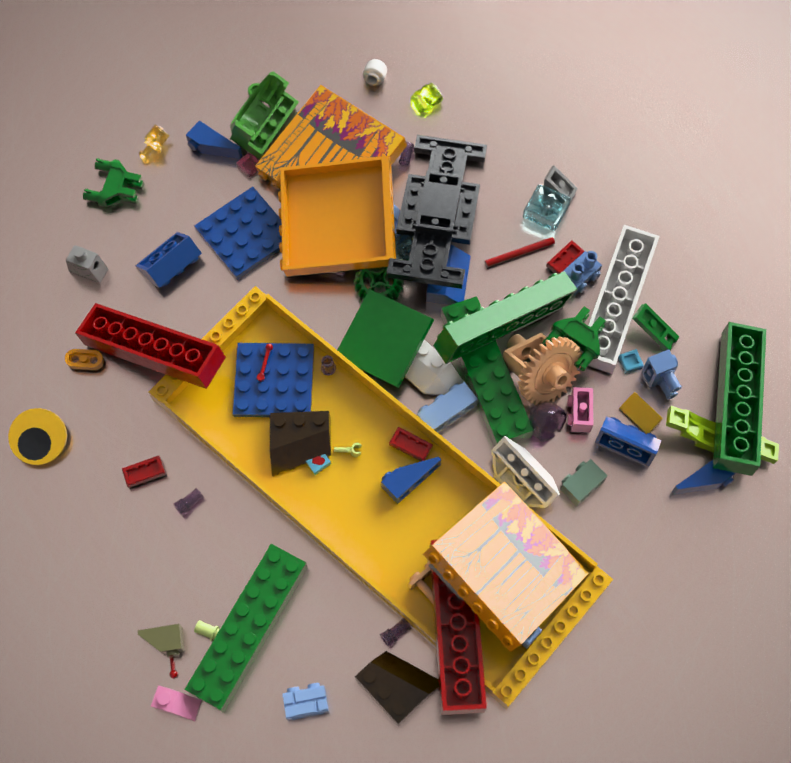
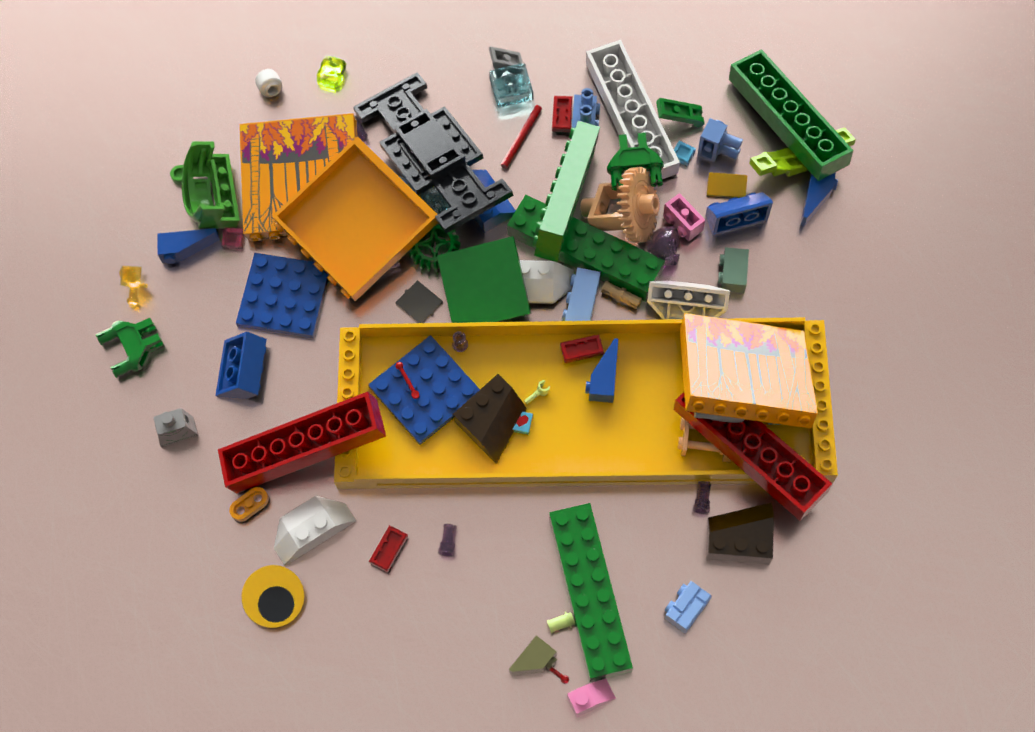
camera: 40 degrees left, 0 degrees up
none -> white wedge [274,496,356,566]
none -> dark grey piece [395,280,443,323]
none -> tan pin [601,281,642,309]

